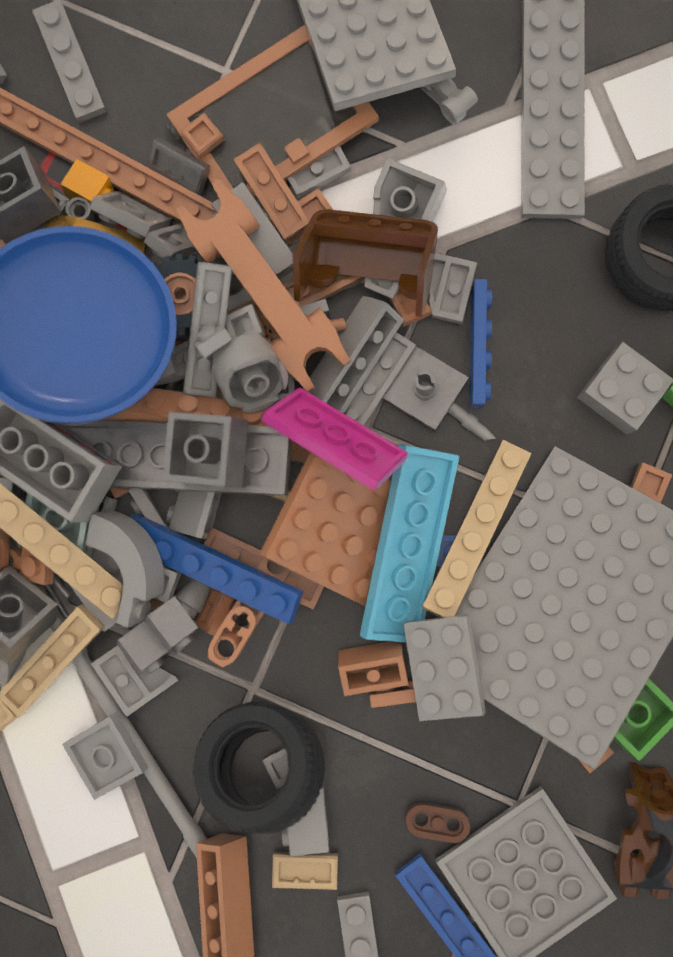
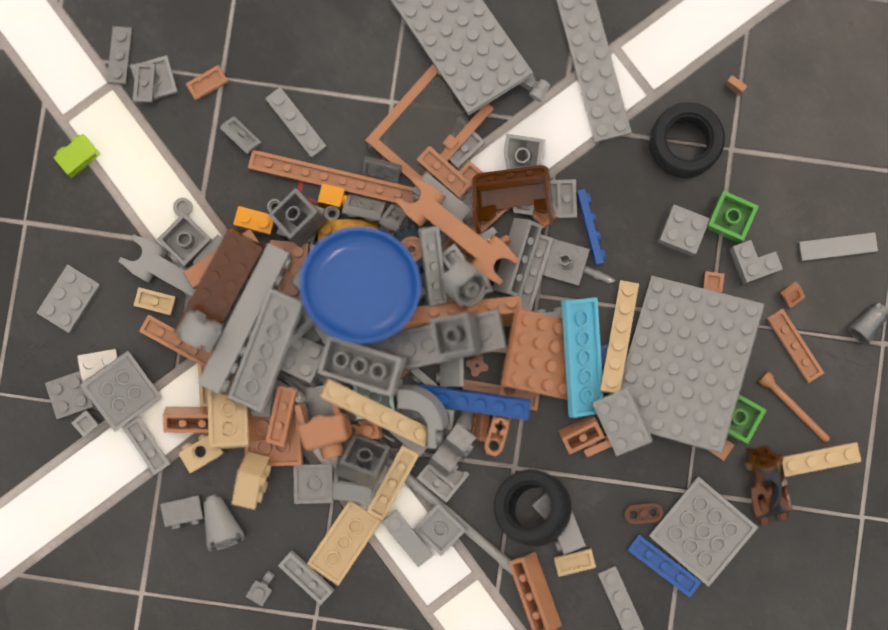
camera: 15 degrees left, 0 degrees up
nougat tile [180,113,225,159] -> none
light grey plate [193,324,232,358] -> none
dark pink tile [261,388,409,491] -> none
none -> light grey slope [382,510,433,567]
none -> nougat plate [466,354,488,377]

